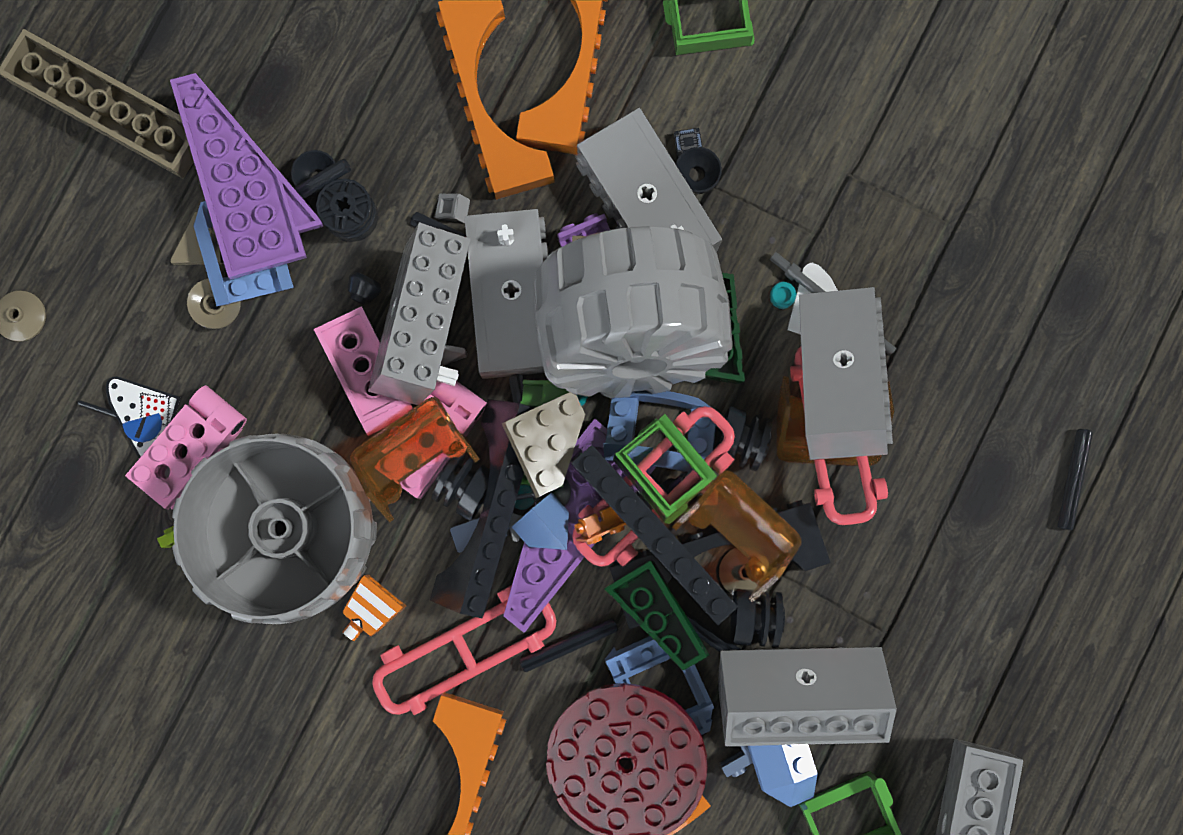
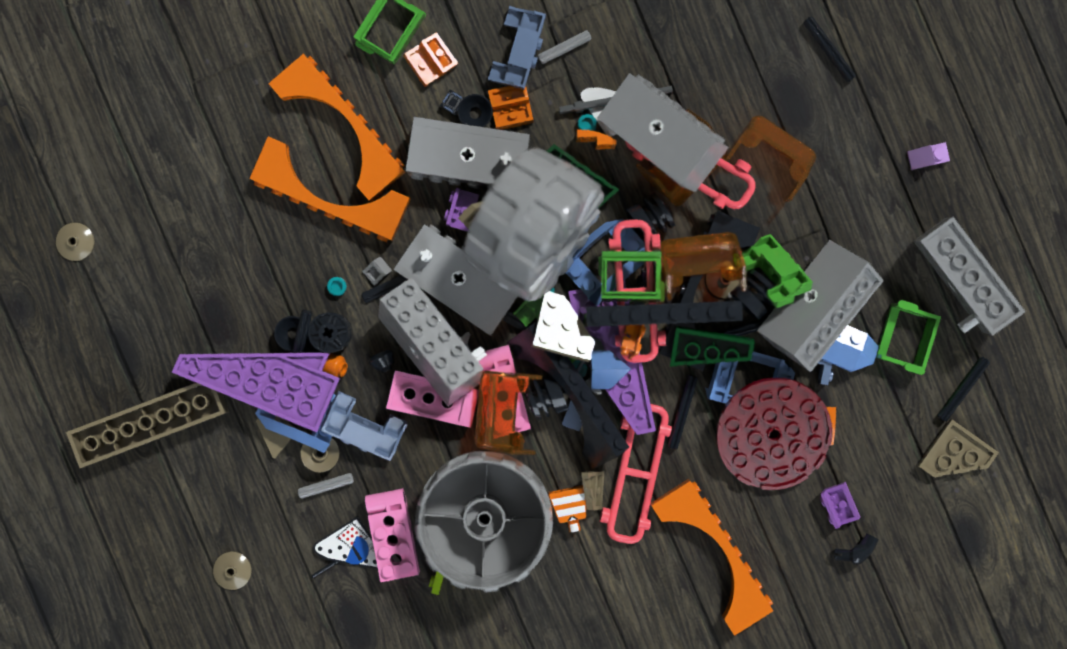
camera: 50 degrees left, 5 degrees up
none -> light grey axle [298,473,354,499]
none -> sand blue bracket [321,391,408,461]
none -> orange head [323,353,348,378]
none -> teal tile [327,277,347,296]
none -> slope [403,32,458,87]
none -> sand blue bracket [488,6,546,90]
none -> orange slope [488,86,534,130]
none -> light grey axle [538,30,591,64]
none -> orange slope [576,130,617,150]
none -> dark tan wing [581,470,604,511]
none -> clear orange windscreen [724,116,816,203]
none -> bright green bracket [736,234,813,308]
none -> lavender slope [907,142,950,170]

